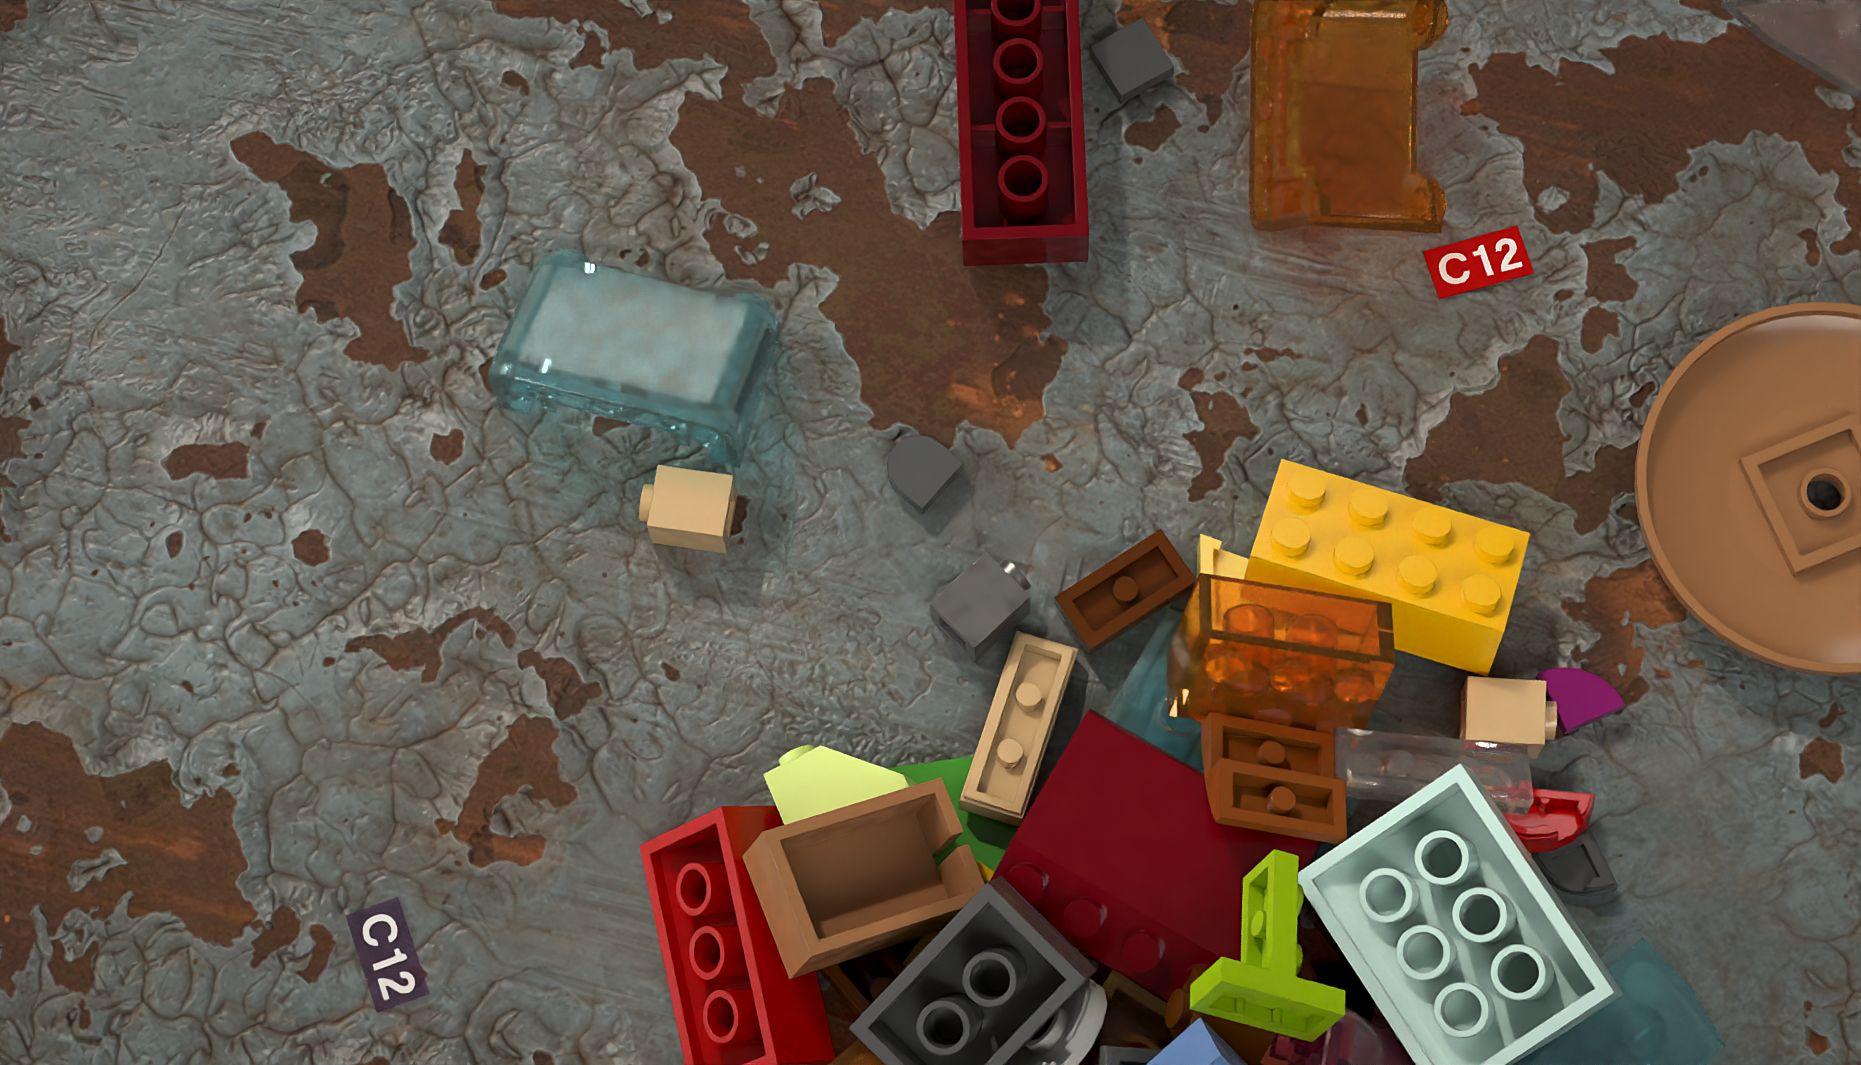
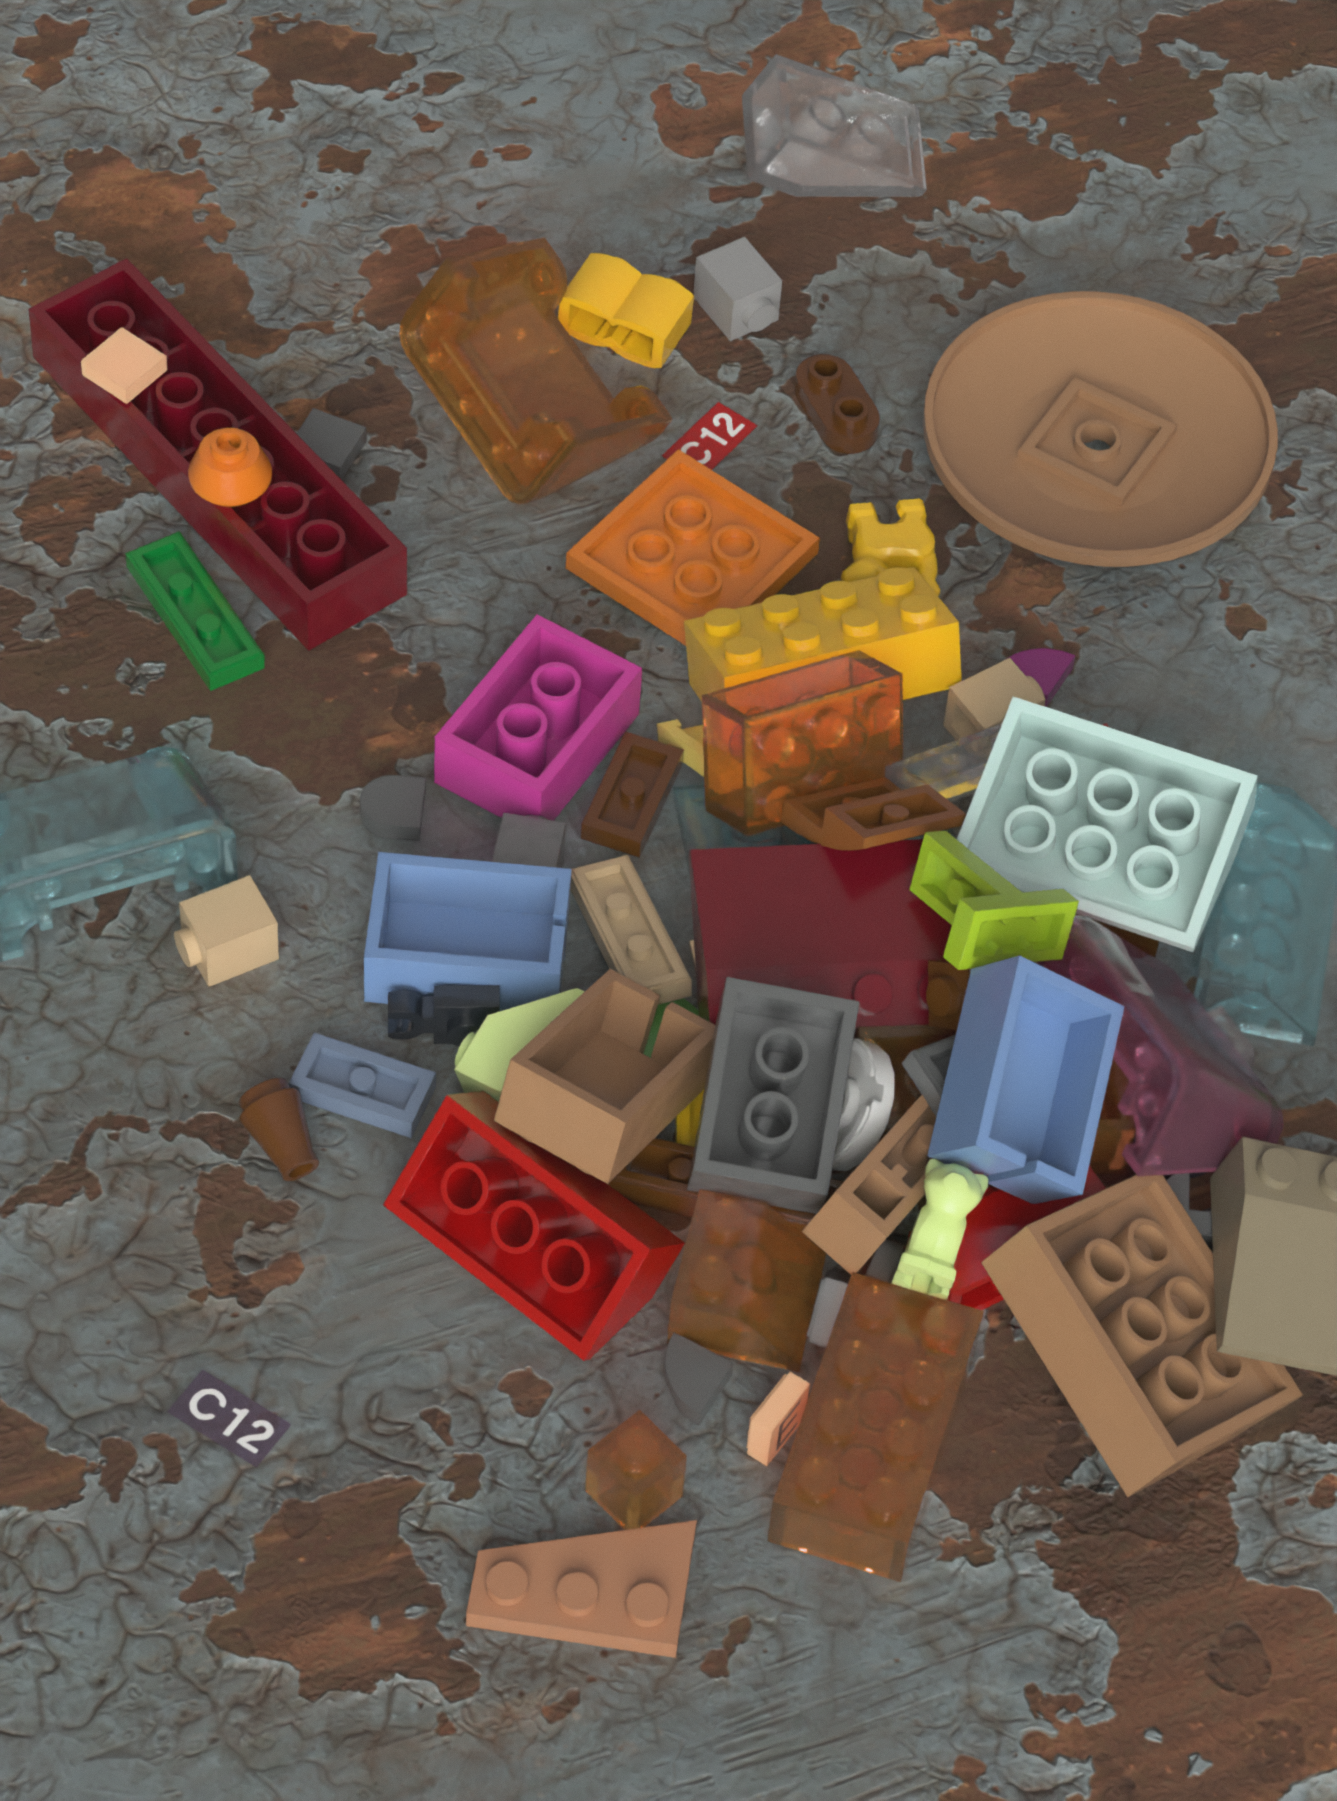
camera: 45 degrees left, 20 degrees down
none -> green tile [125,531,265,691]
none -> orange cone [188,428,272,507]
none -> reddish brown cone [239,1078,320,1181]
none -> sand blue plate [289,1032,436,1138]
none -> medium blue piece [364,852,572,1011]
none -> black plate [388,985,500,1047]
none -> dark pink brick [434,614,642,821]
none -> yellow brick [557,253,694,368]
none -> orange plate [565,449,820,646]
none -> light grey brick [693,237,782,341]
none -> reddish brown plate [795,354,880,454]
none -> yellow animal [841,498,940,596]

